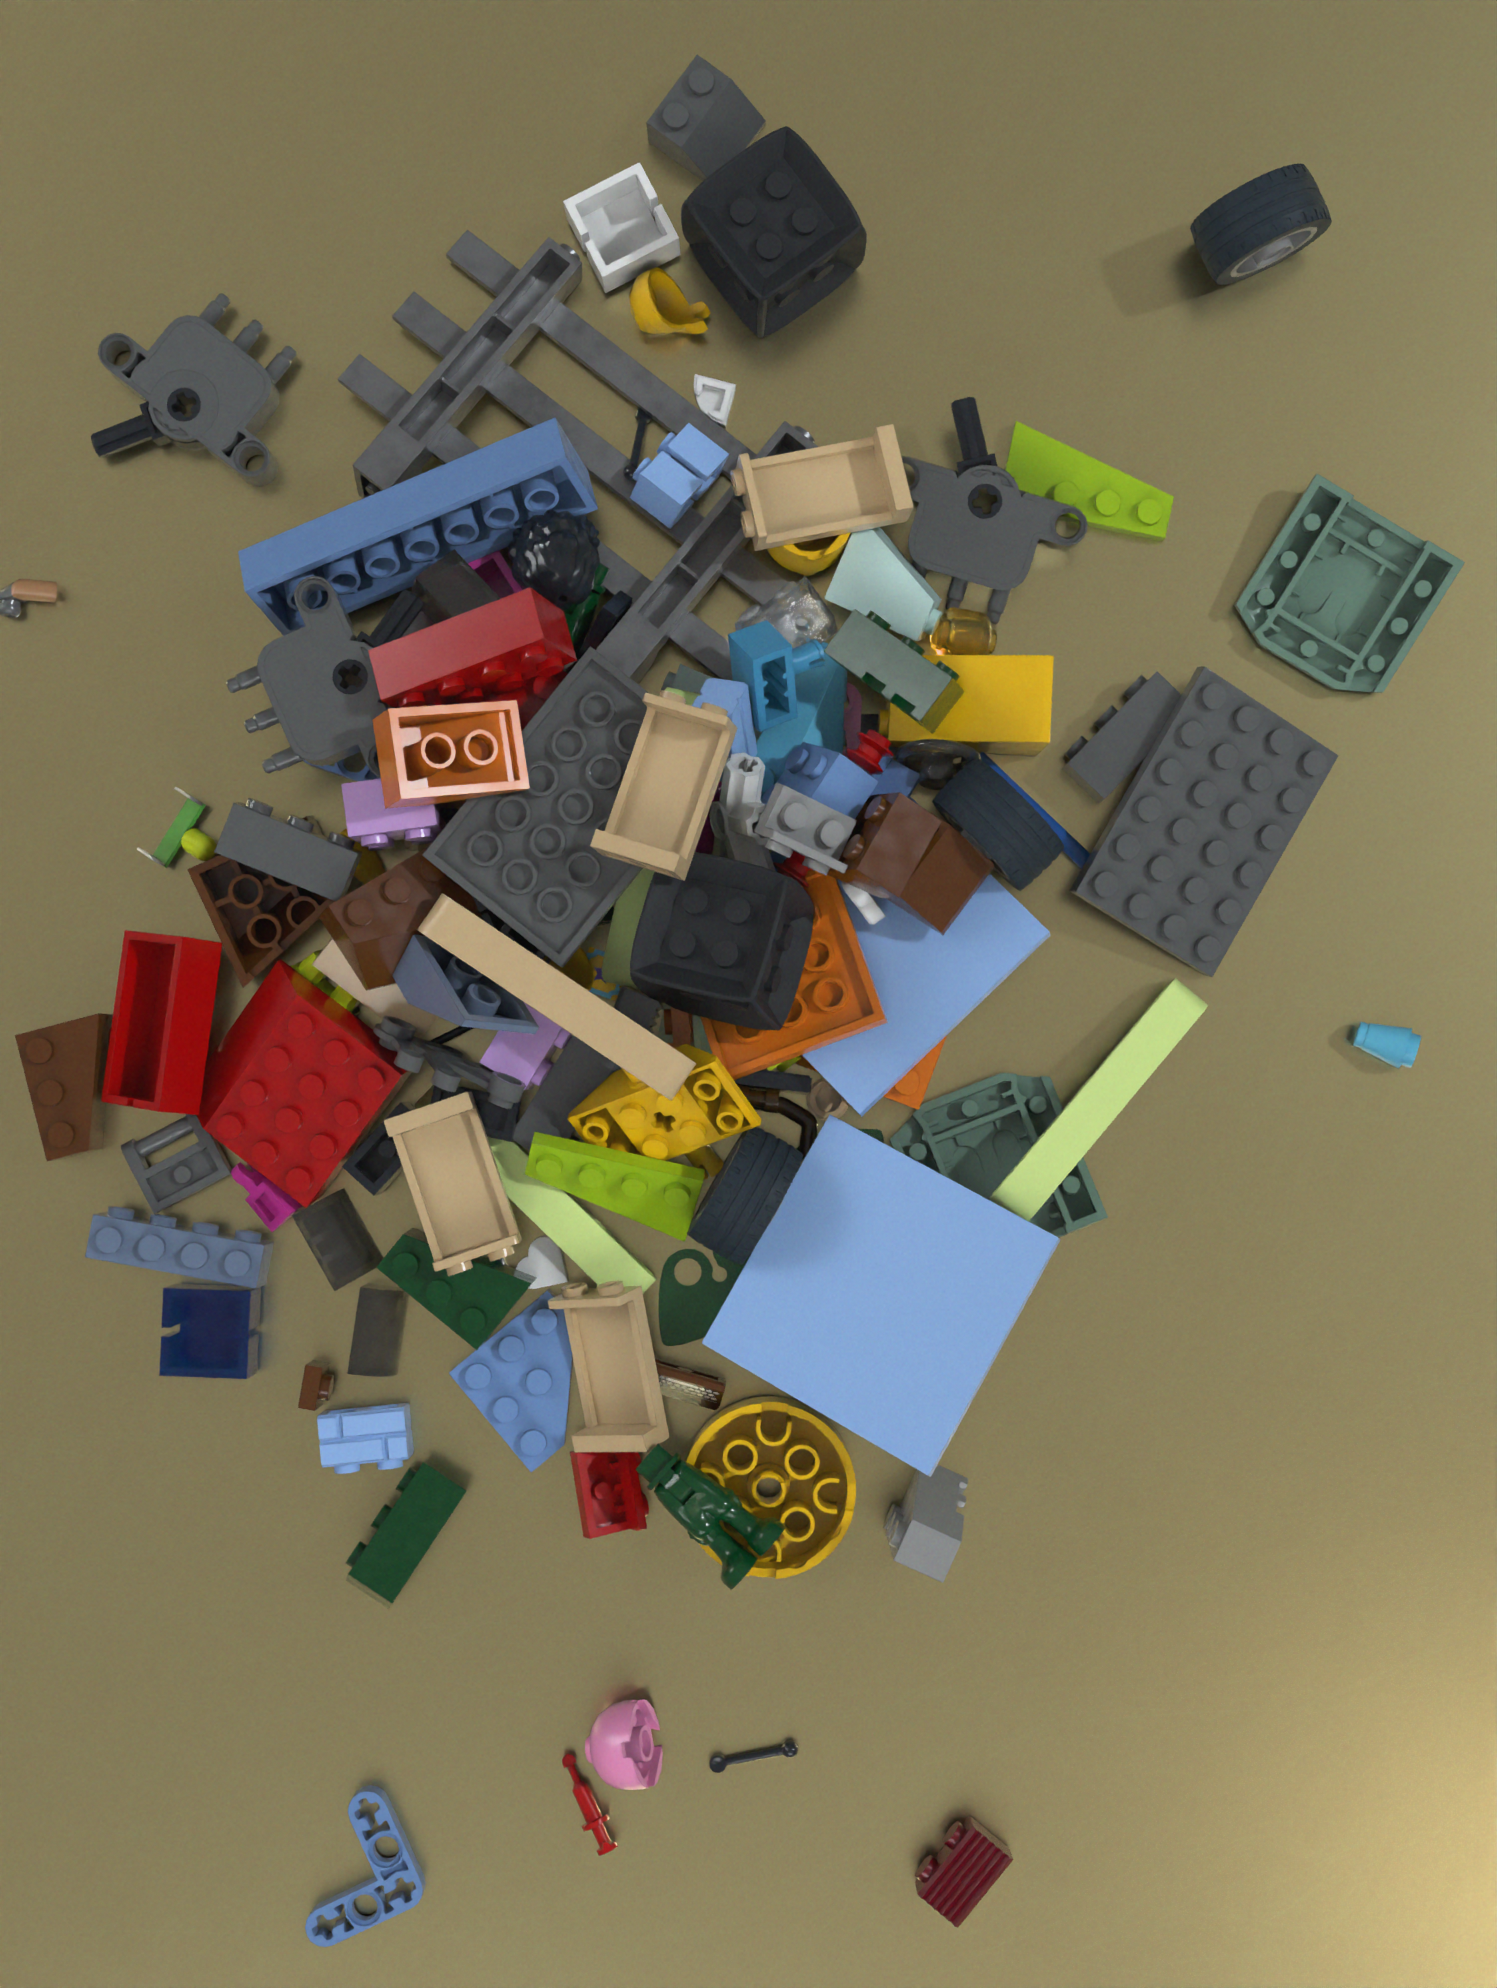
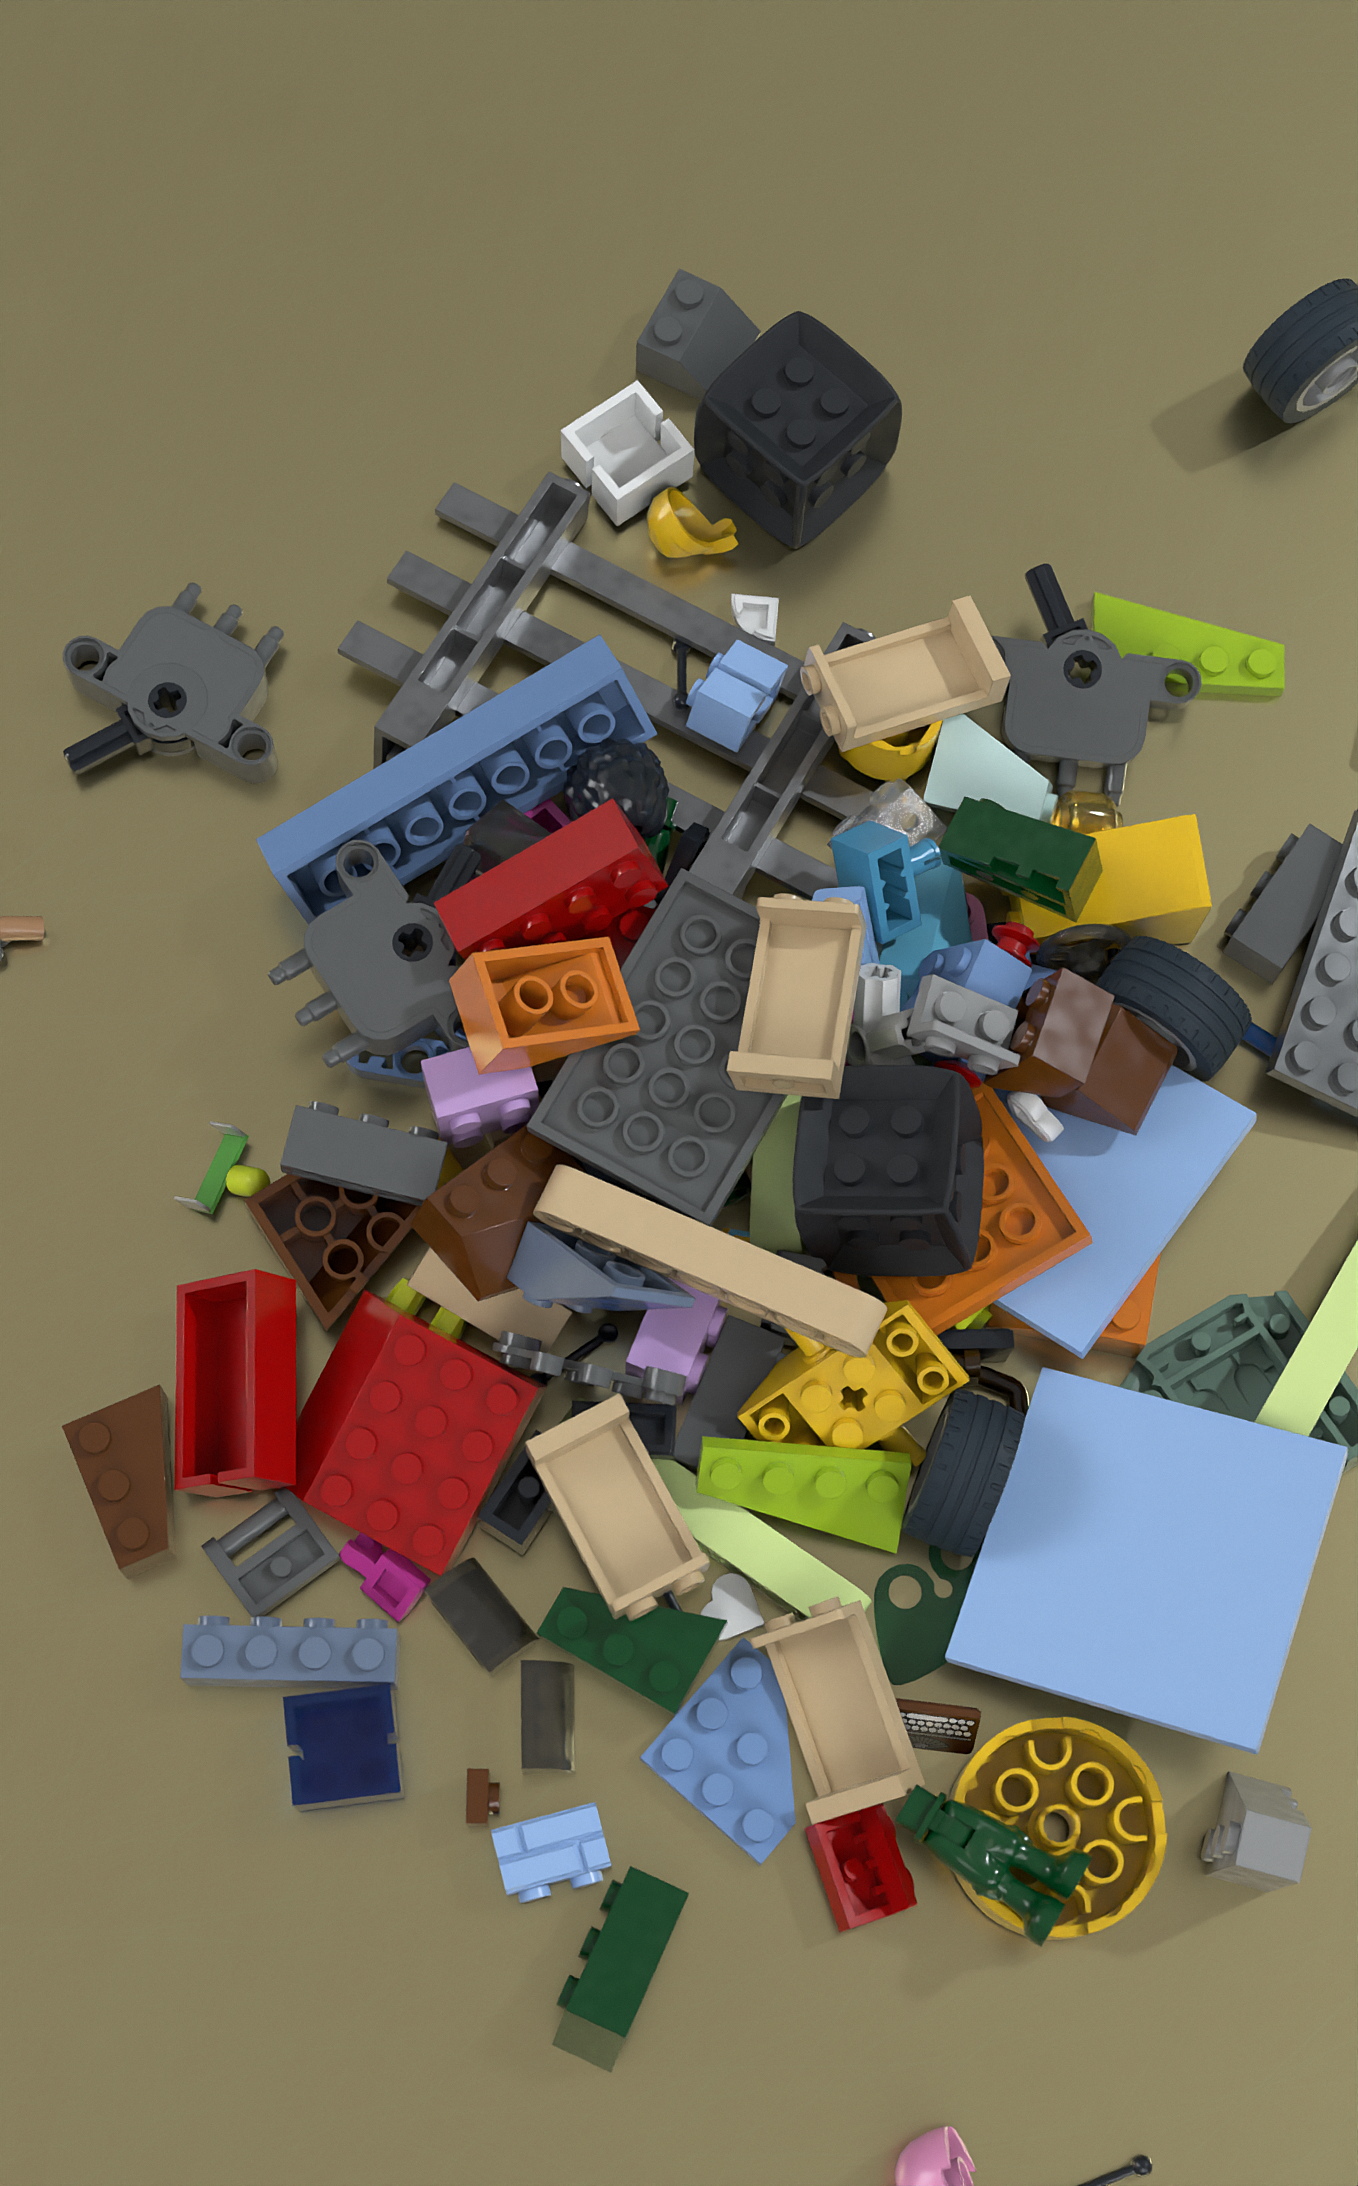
camera: 15 degrees left, 15 degrees down
tan tile [806,1078,849,1121] -> none

